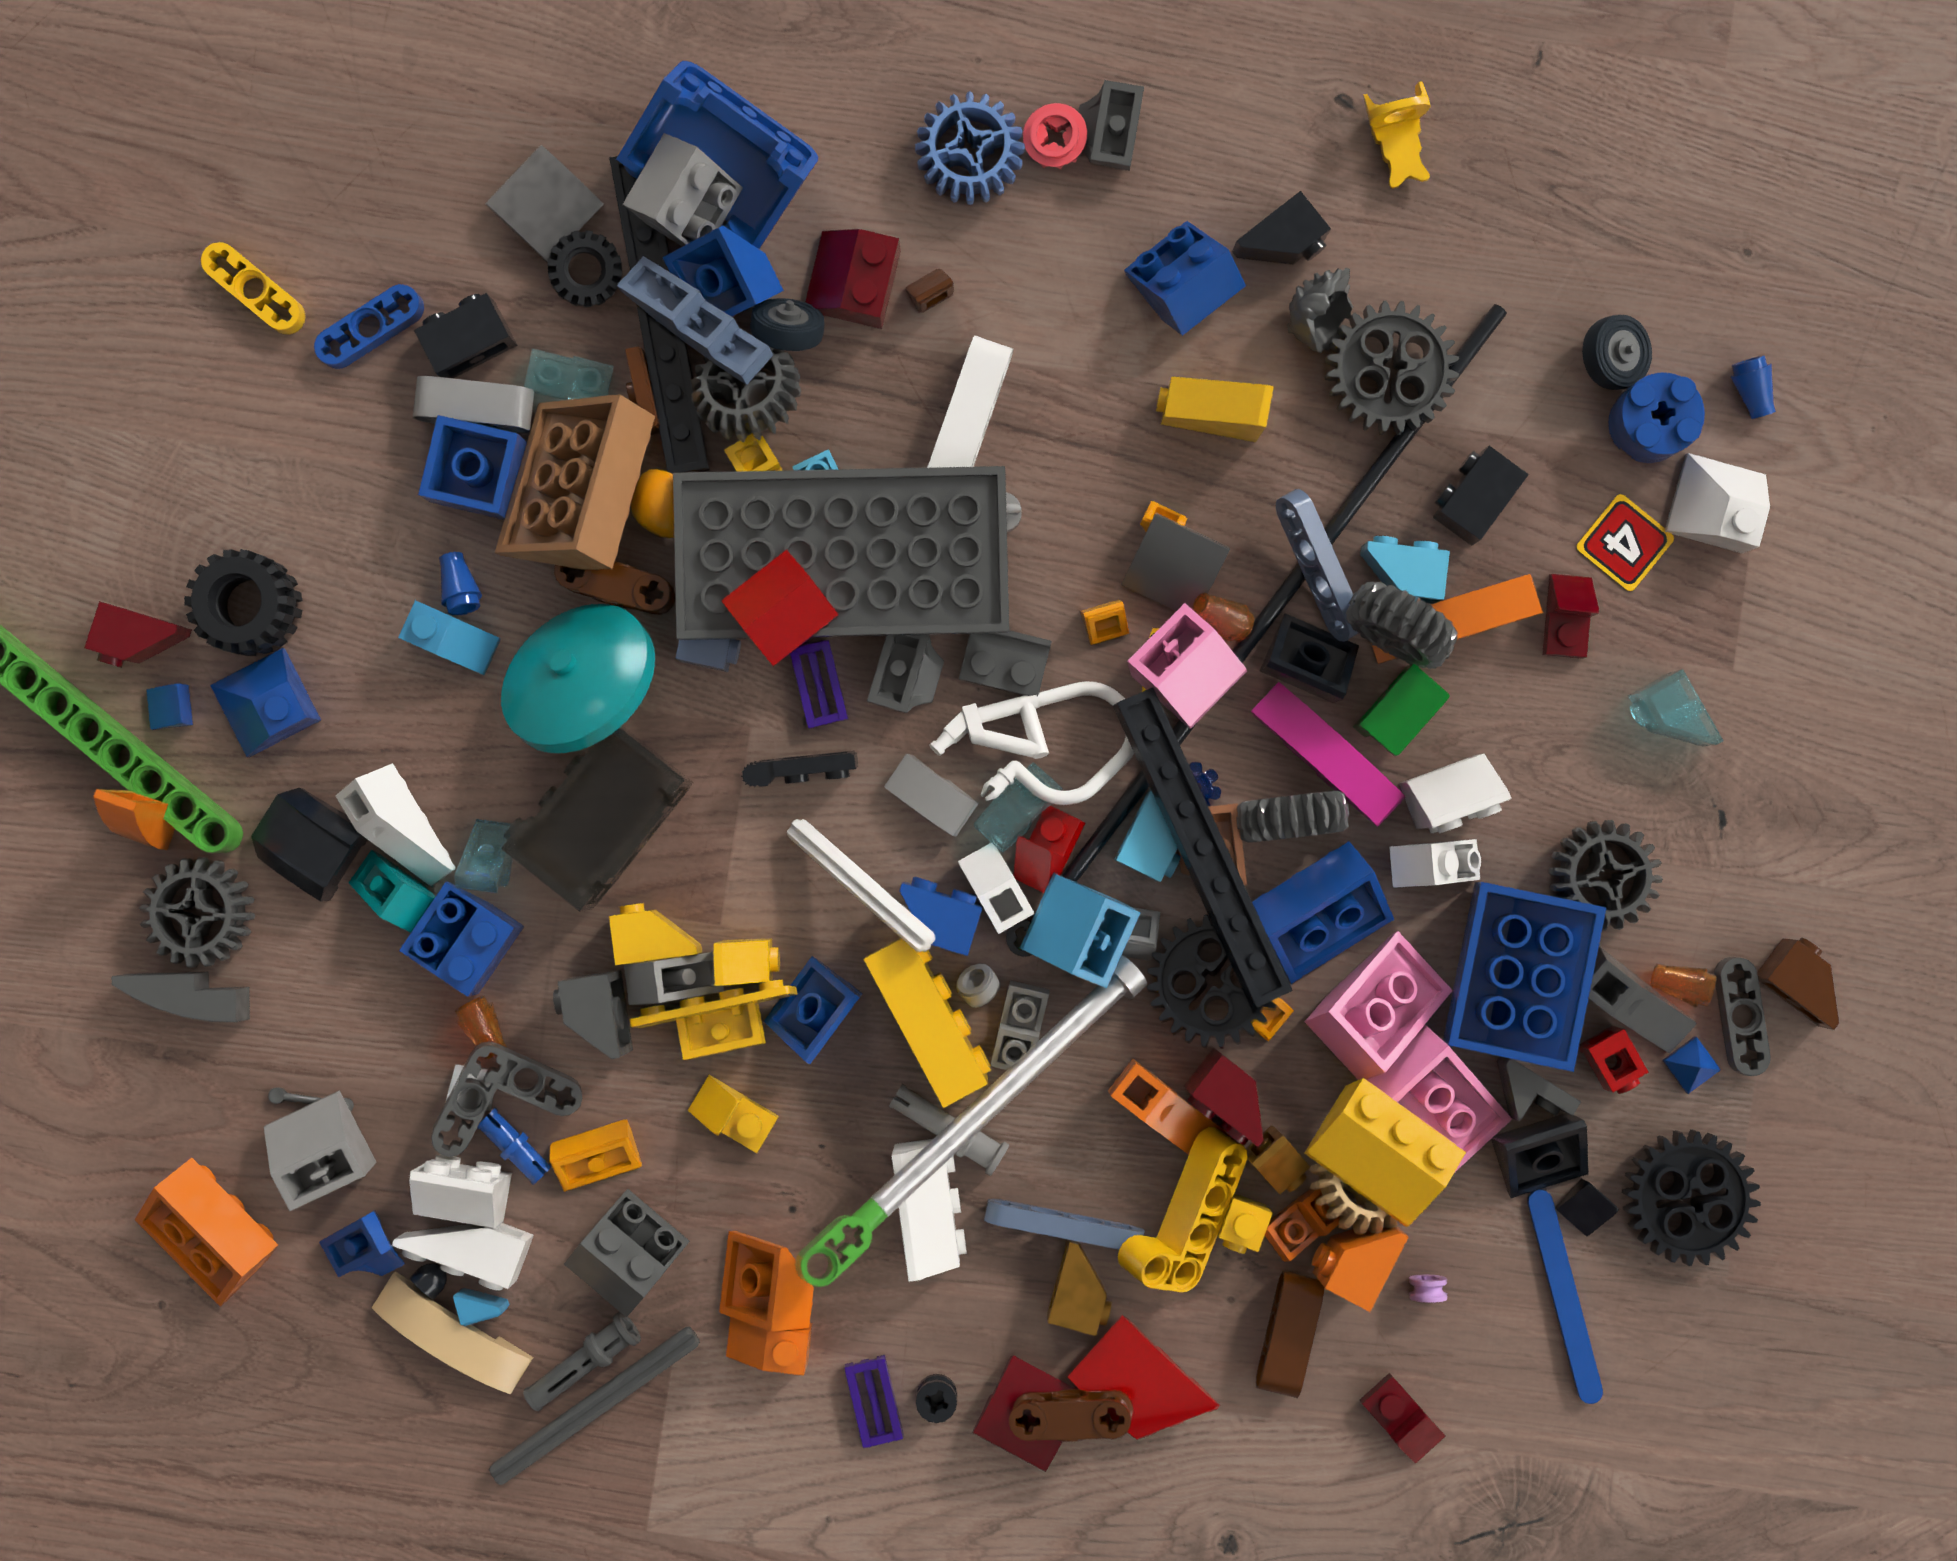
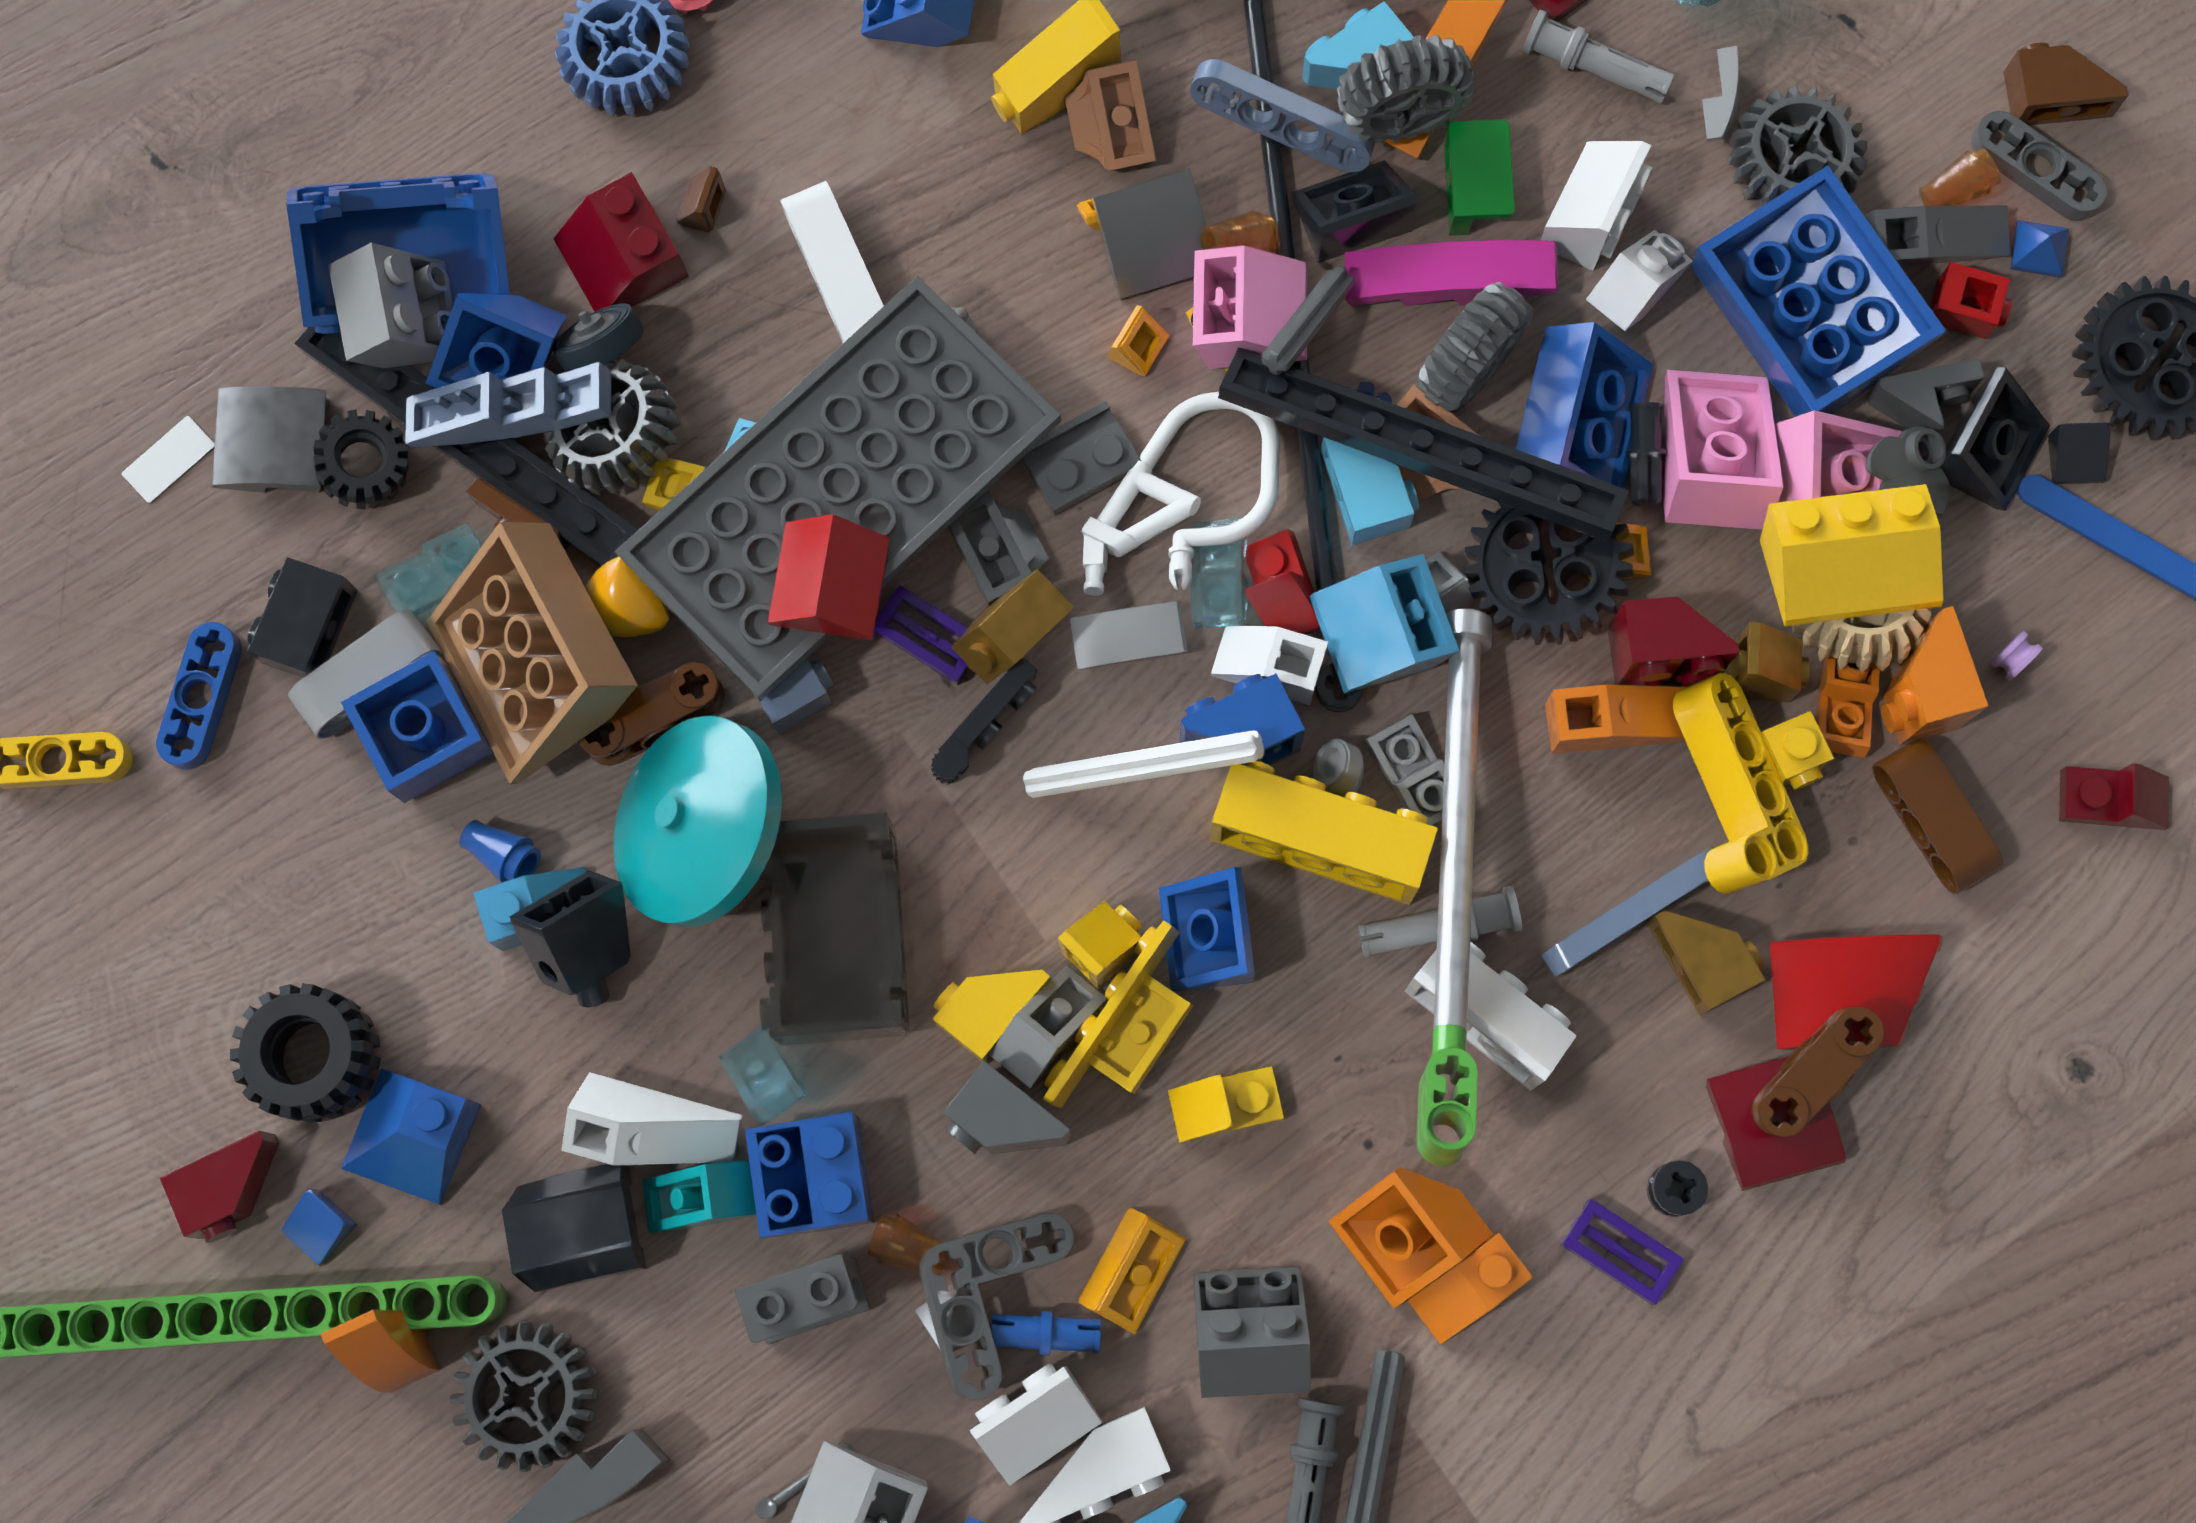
camera: 40 degrees left, 10 degrees down
none -> white sticker [122,416,215,503]
none -> black torso [509,870,631,1008]
none -> dark grey panel [735,1254,872,1345]
none -> pearl gold slope [951,569,1074,684]
none -> nougat slope [1065,59,1156,171]
none -> dark grey axle [1262,266,1354,375]
none -> light grey pin [1522,9,1675,104]
none -> black axle [1625,402,1667,507]
none -> light grey slope [1702,46,1741,142]
none -> dark grey plate [1866,426,1950,515]

